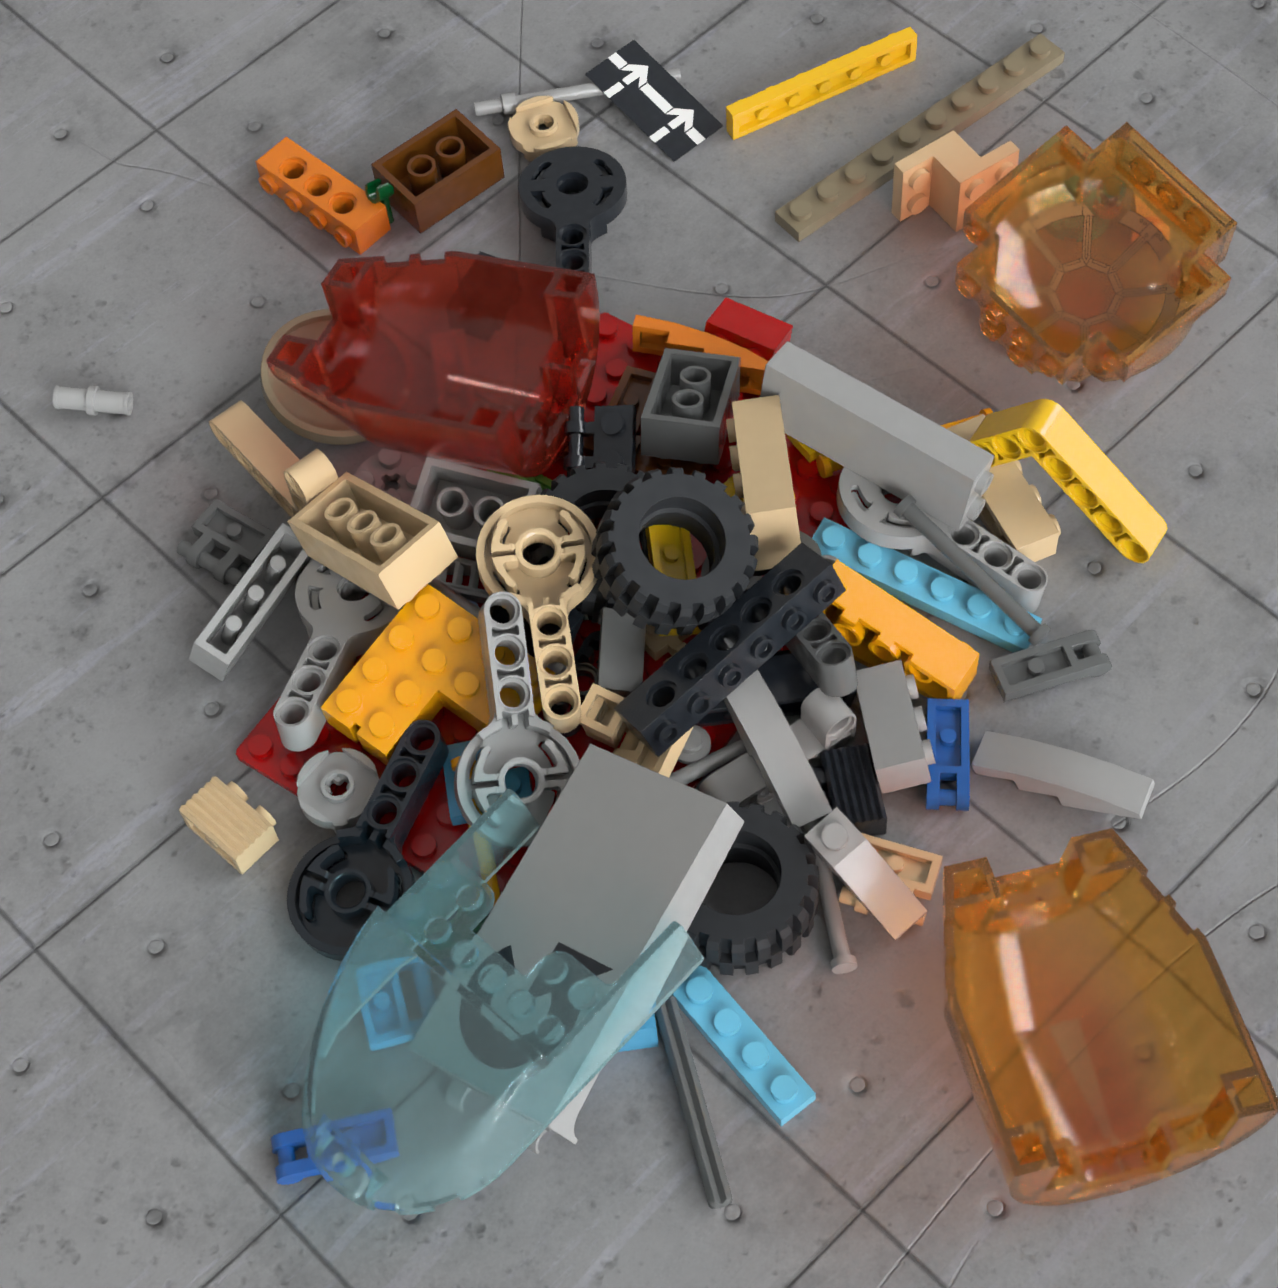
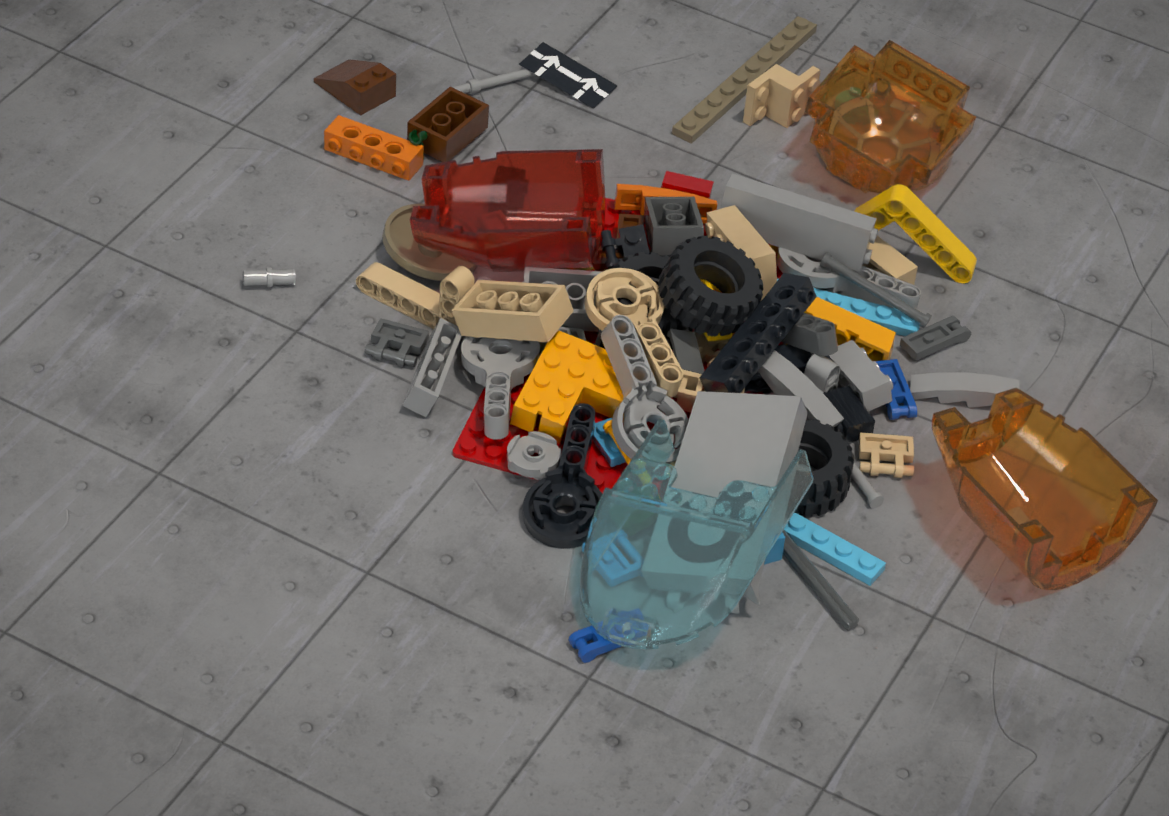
camera: 25 degrees left, 15 degrees down
tan brick [179,776,279,875] -> none
tan plate [508,96,579,162] -> none
black beam [518,146,627,325] -> none
yellow plate [726,27,917,140] -> none
light grey slope [804,807,928,941] -> none
none -> reddish brown slope [314,59,396,116]

